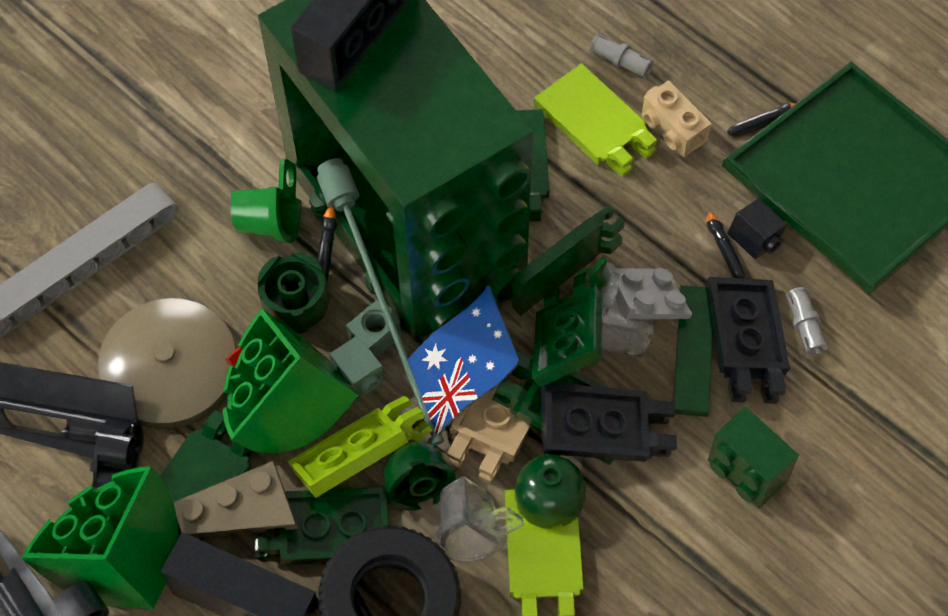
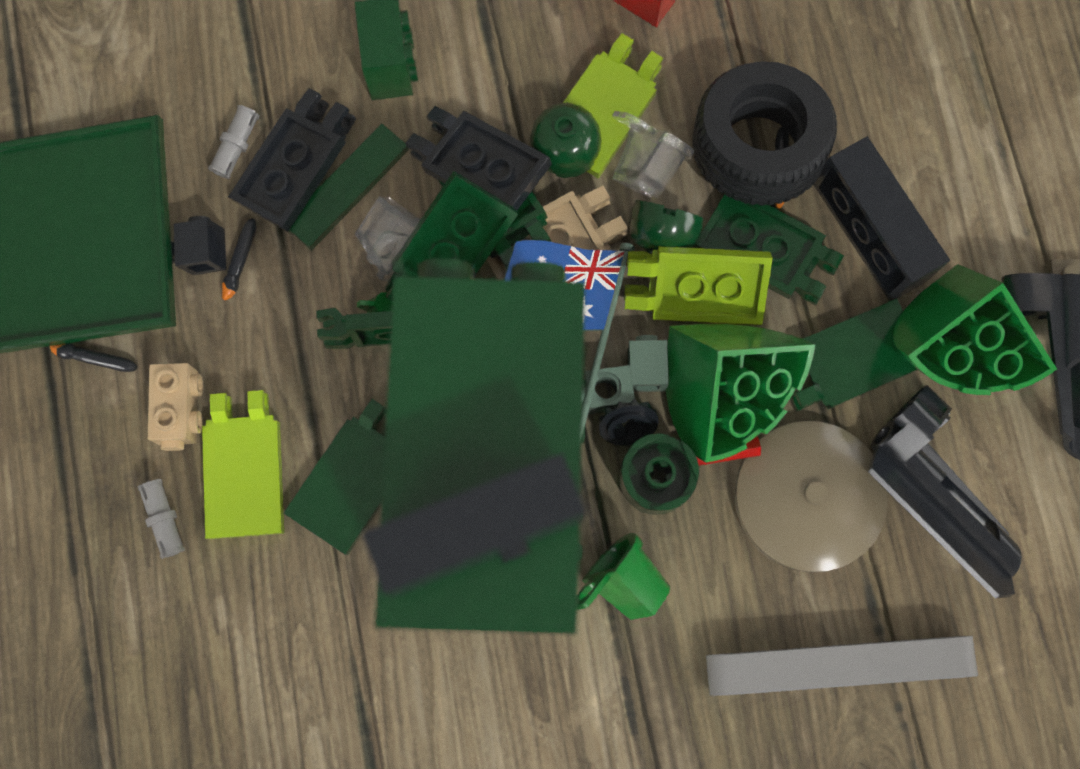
camera: 145 degrees left, 15 degrees up
dark tan wing [174,461,299,538] -> none
black piece [317,207,337,282] -> none
light grey piece [602,263,692,319] -> none
none -> black gear [599,399,659,445]

